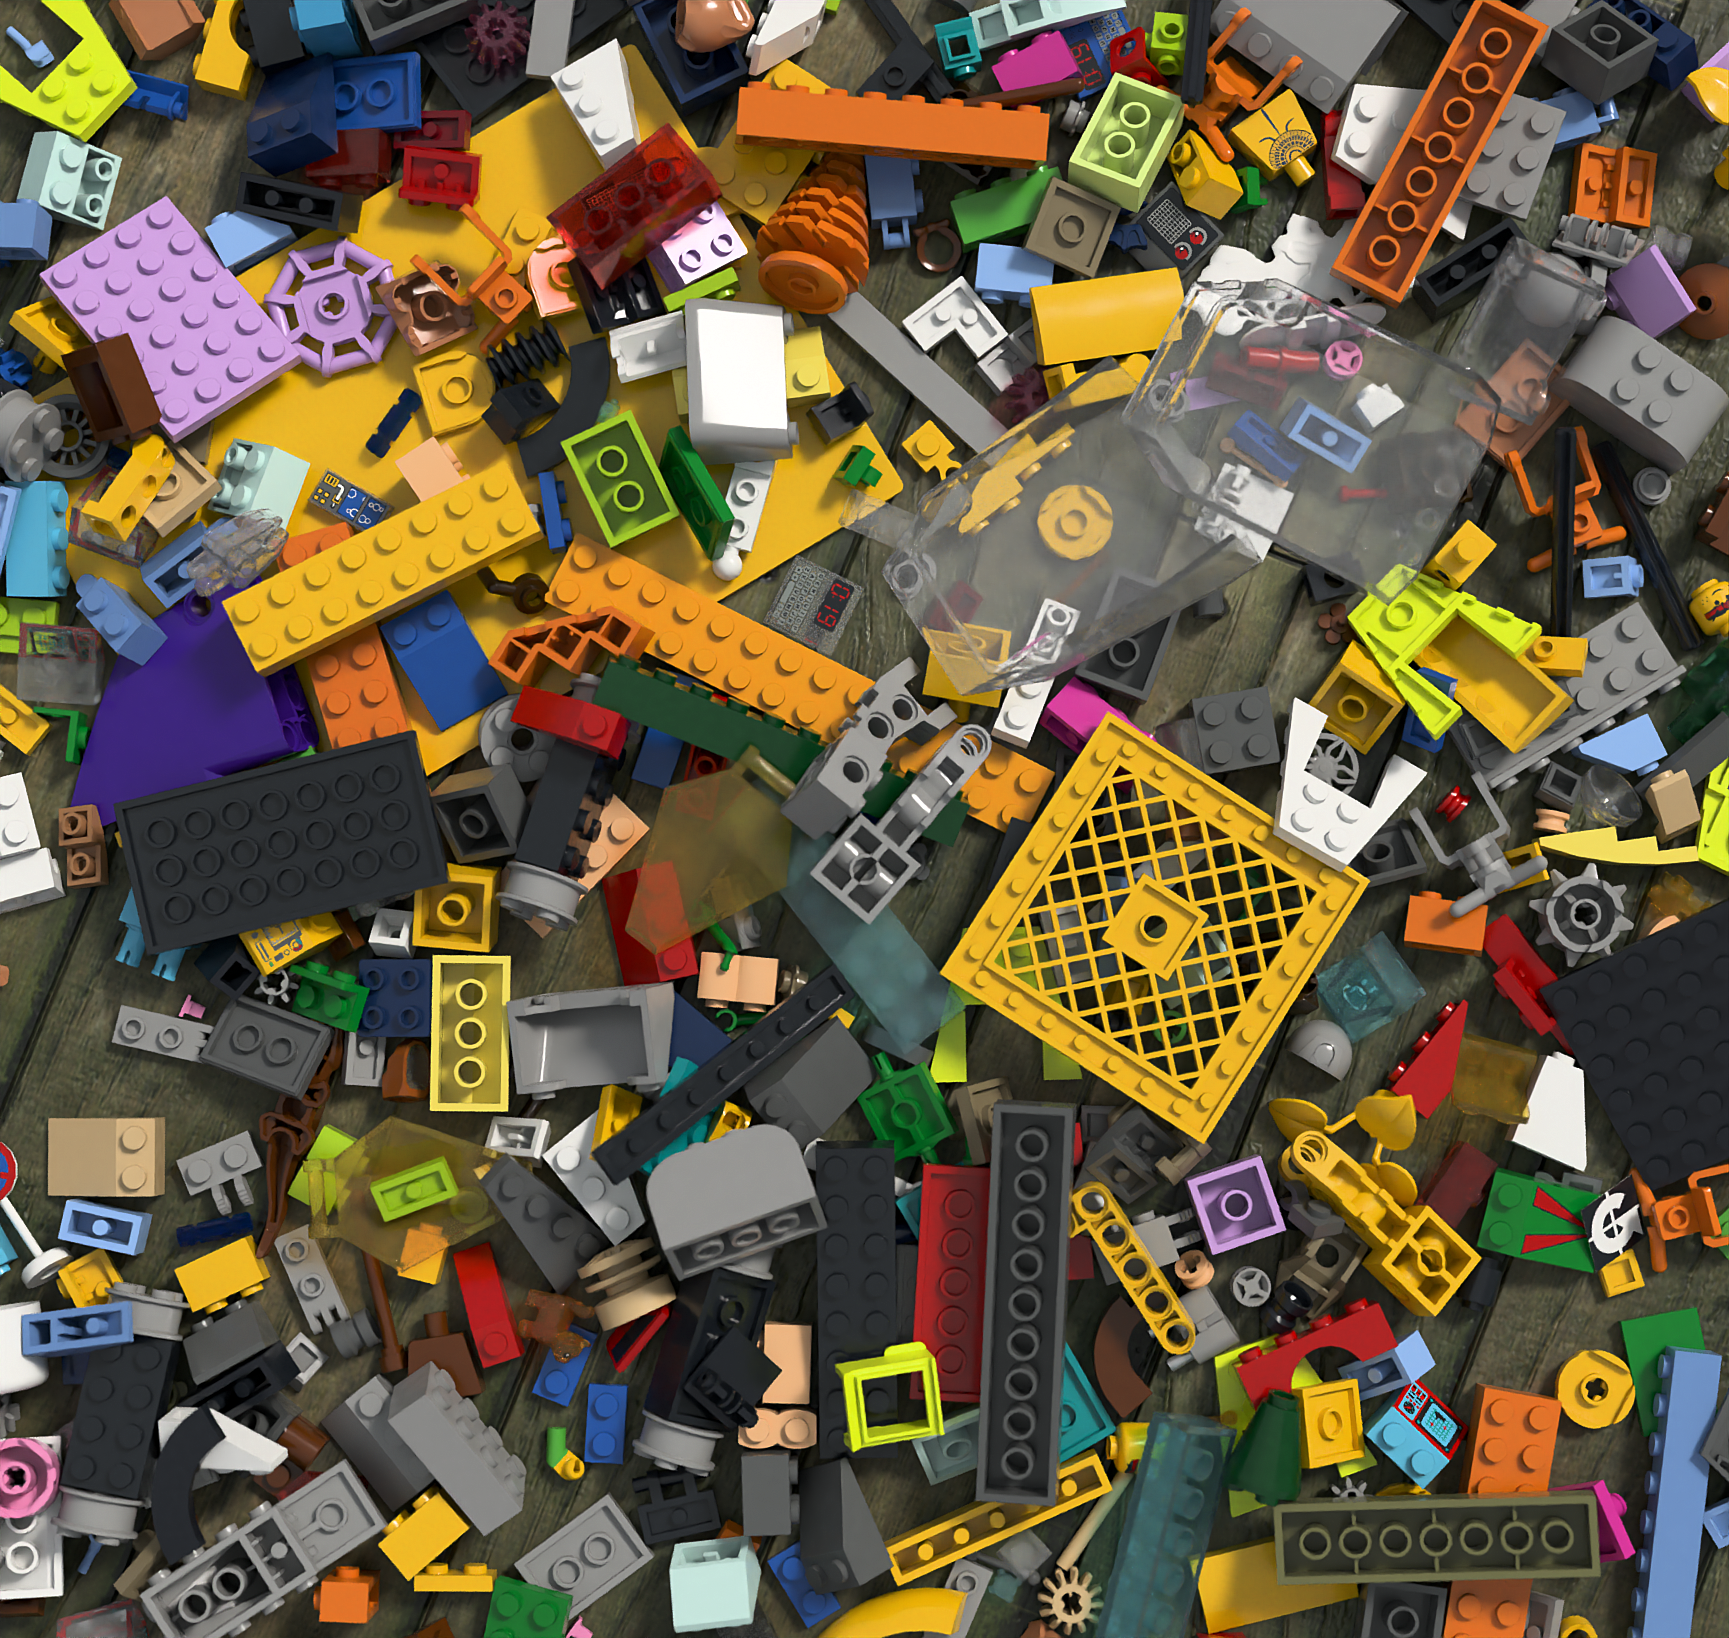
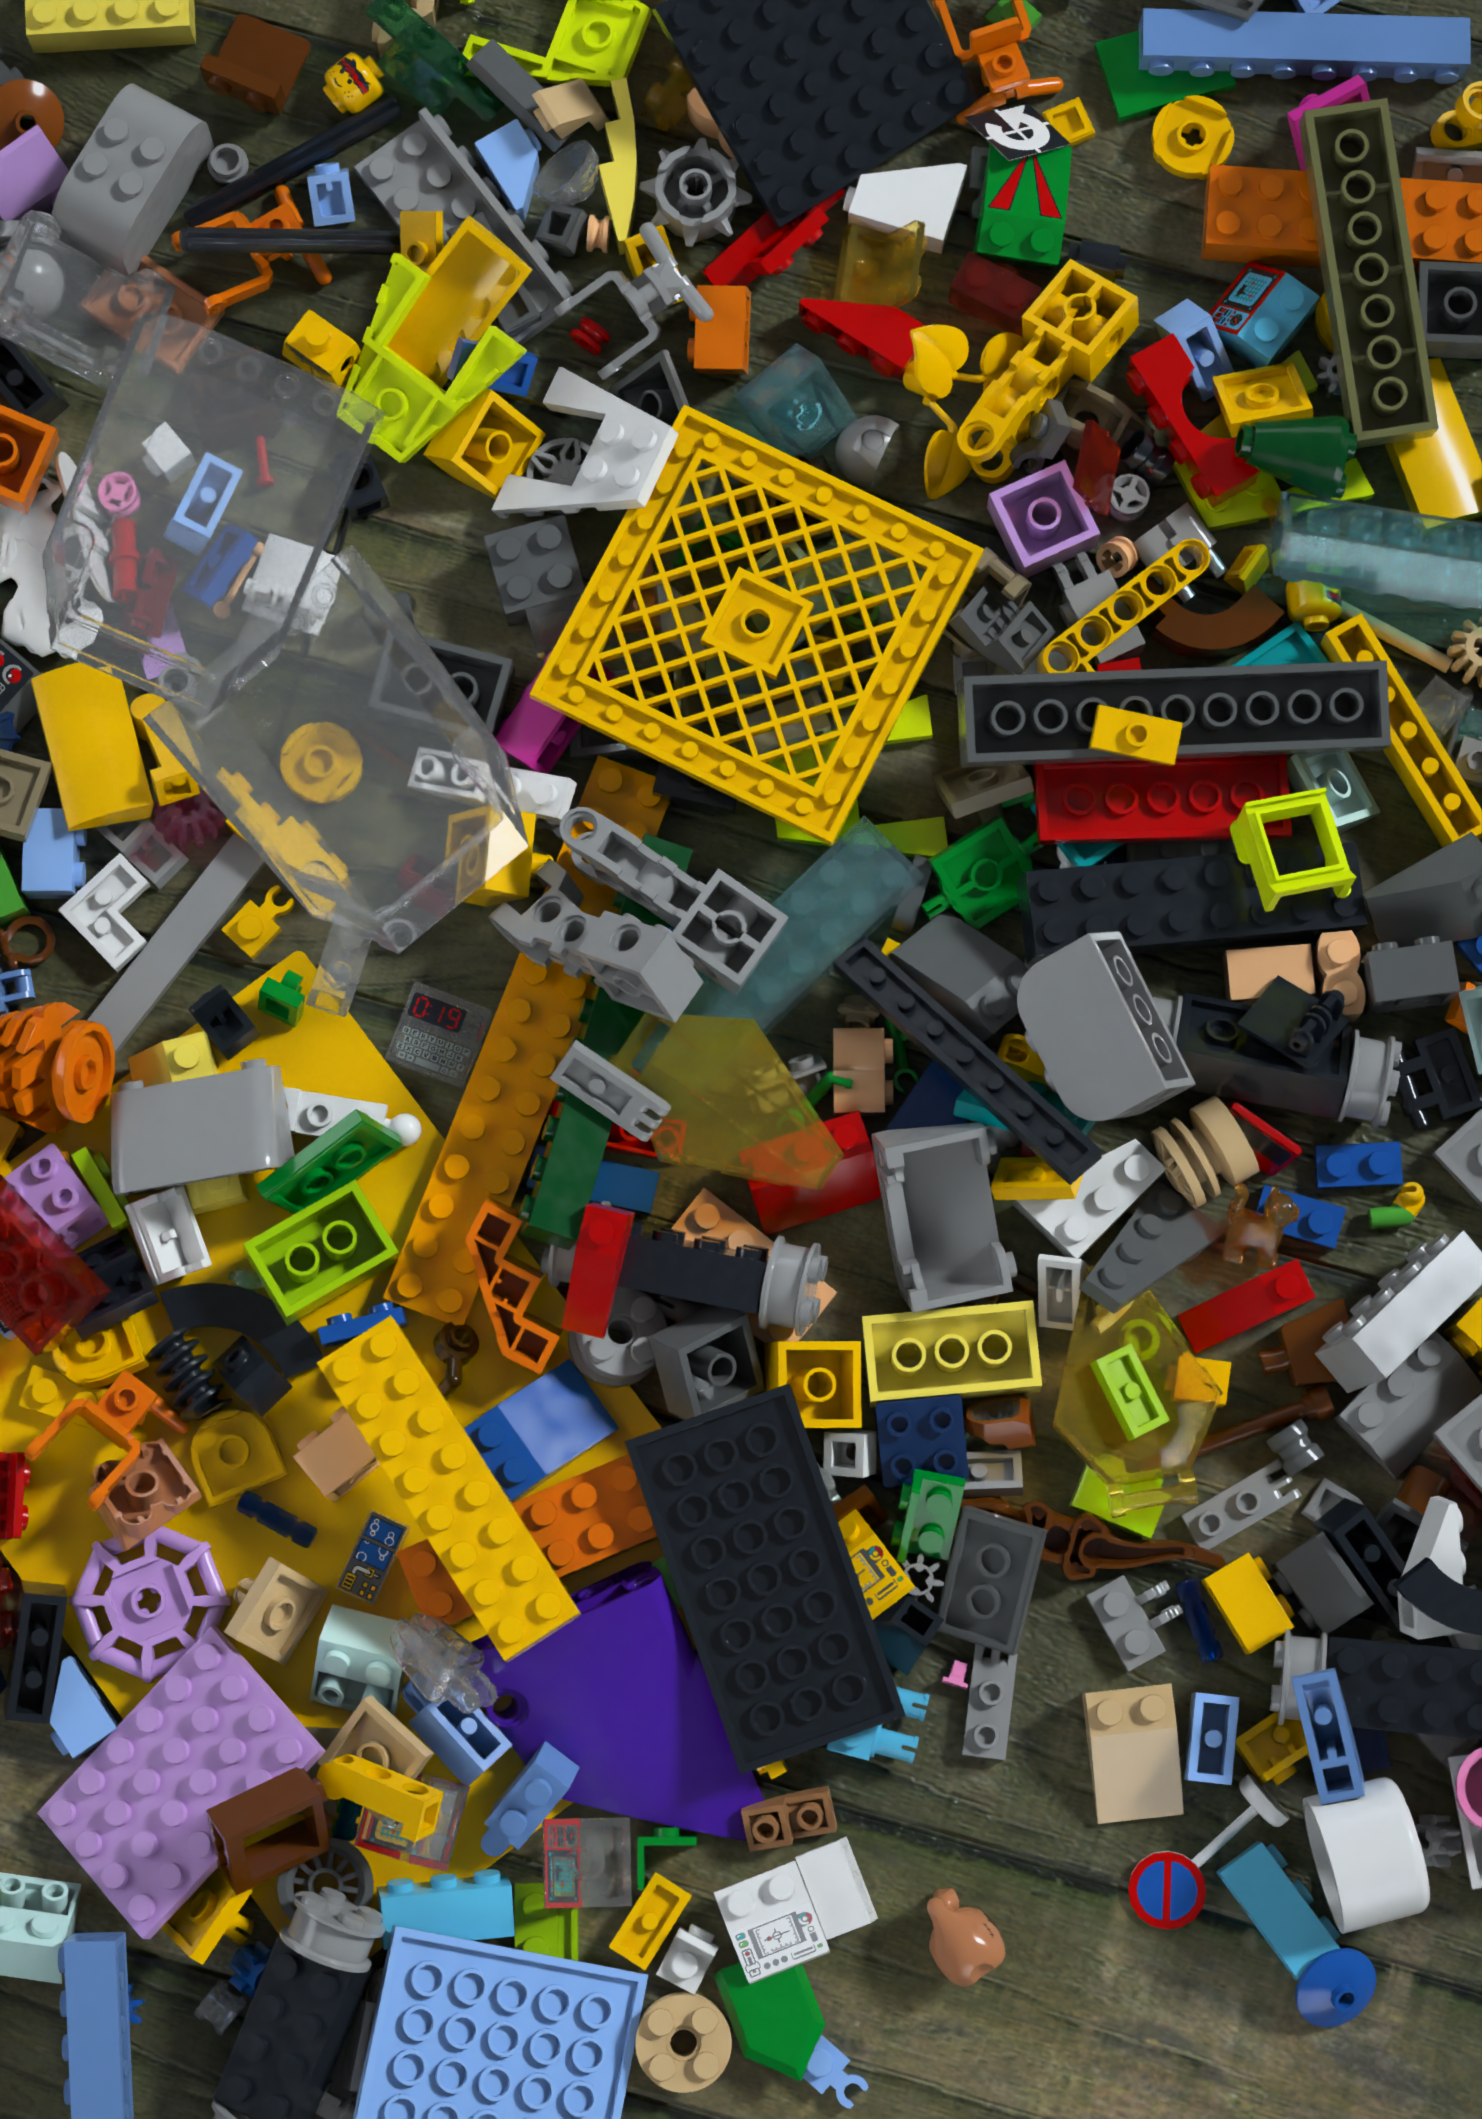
camera: 95 degrees left, 5 degrees down
reddish brown plant [1317,603,1358,645] -> none
none -> tan tile [224,1556,330,1666]
none -> light grey hinge [550,1040,671,1142]
none -> clear red piece [1072,420,1121,516]
none -> yellow plate [1089,705,1183,766]
none -> yellow slope [1223,544,1269,595]

